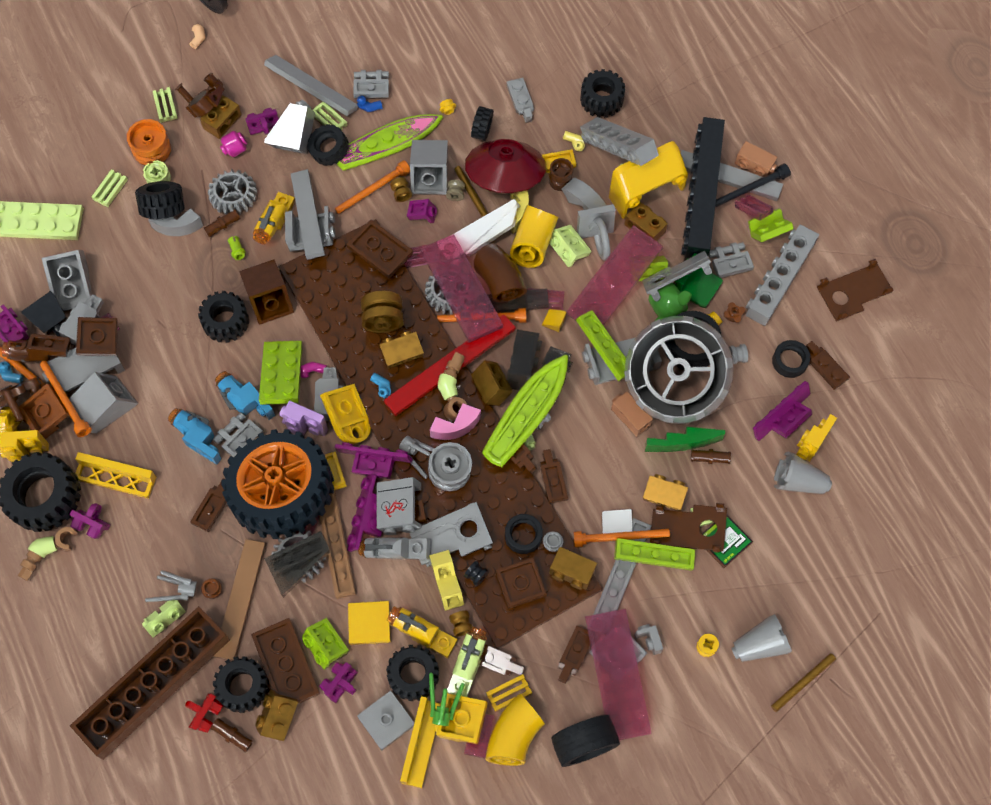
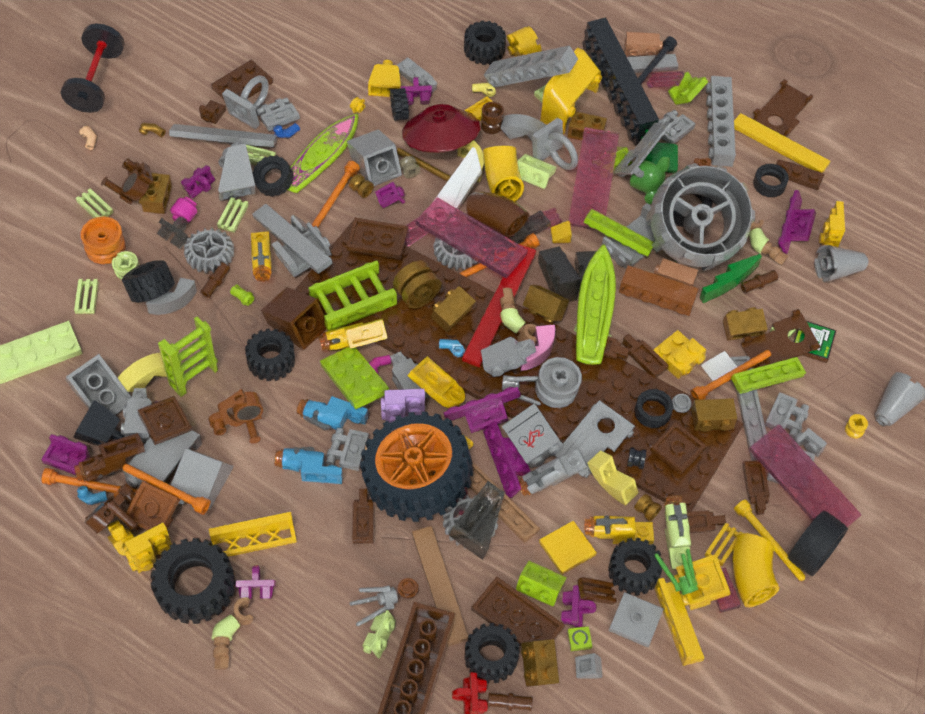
camera: 30 degrees left, 10 degrees down
none -> light yellow brick [118,353,167,392]
none -> pearl gold arm [138,122,166,137]
none -> clear smoke hips [157,216,189,249]
none -> lime fence [158,317,218,397]
none -> reddish brown bracket [199,100,226,124]
none -> dark orange piece [208,388,263,444]
none -> reddish brown plate [211,59,273,100]
none -> yellowish green tile [217,197,249,233]
none -> light grey tile [222,76,269,130]
none -> light grey slope [291,215,308,234]
none -> lime fence [308,261,397,331]
none -> yellow plate [318,319,387,351]
none -> yellow torso [368,60,401,97]
none -> magenta hips [401,77,432,105]
none -> light grey hinge [481,337,536,377]
none -> yellow brick [506,26,542,57]
none -> lime tile [567,626,592,651]
none -> light grey slope [575,653,602,679]
none -> reddish brown tile [577,577,617,605]
none -> dark orange brick [619,265,699,316]
none -> yellow plate [653,330,706,379]
none -> yellow piece [733,499,805,581]
none -> yellow tile [734,113,831,173]
none -> piece [748,220,788,265]
none -> light grey plate [765,392,809,439]

